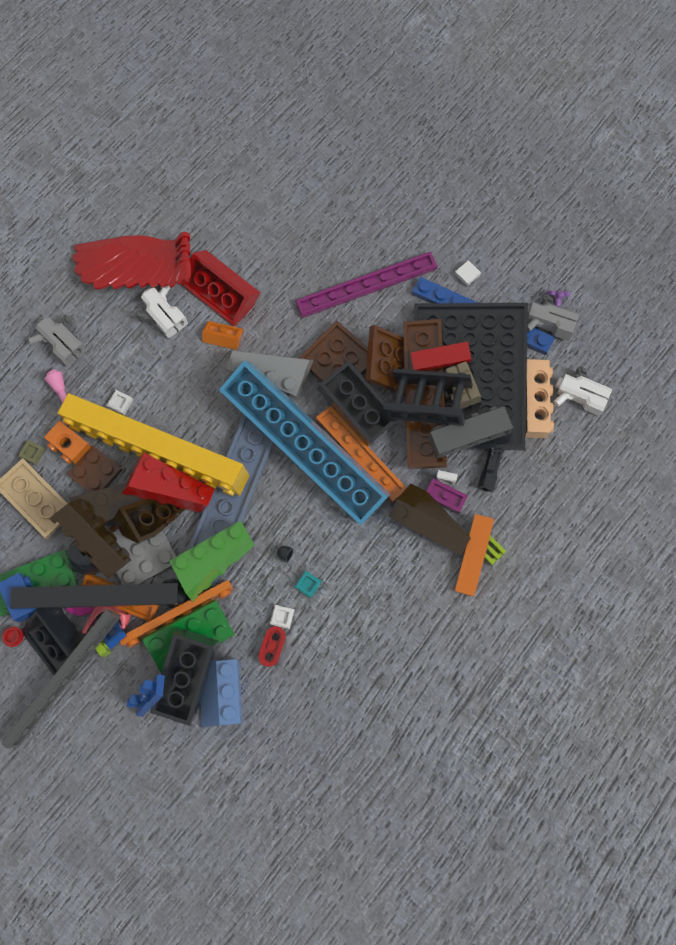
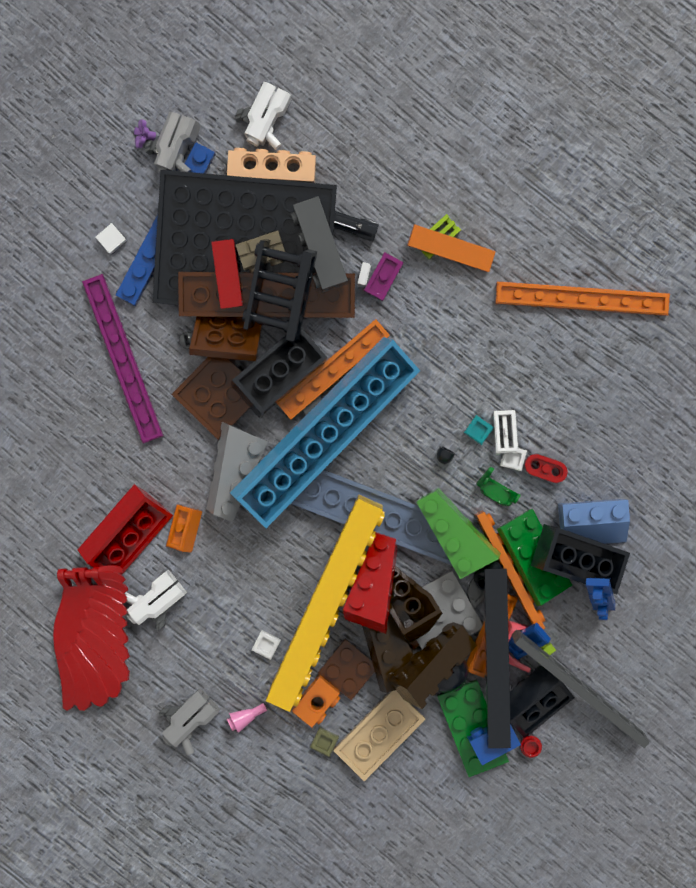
camera: 95 degrees left, 15 degrees up
dark brown wedge [388,483,471,555] -> none
none -> green helmet [476,467,521,506]
none -> white tile [493,410,518,455]
none -> orange tile [495,281,670,316]

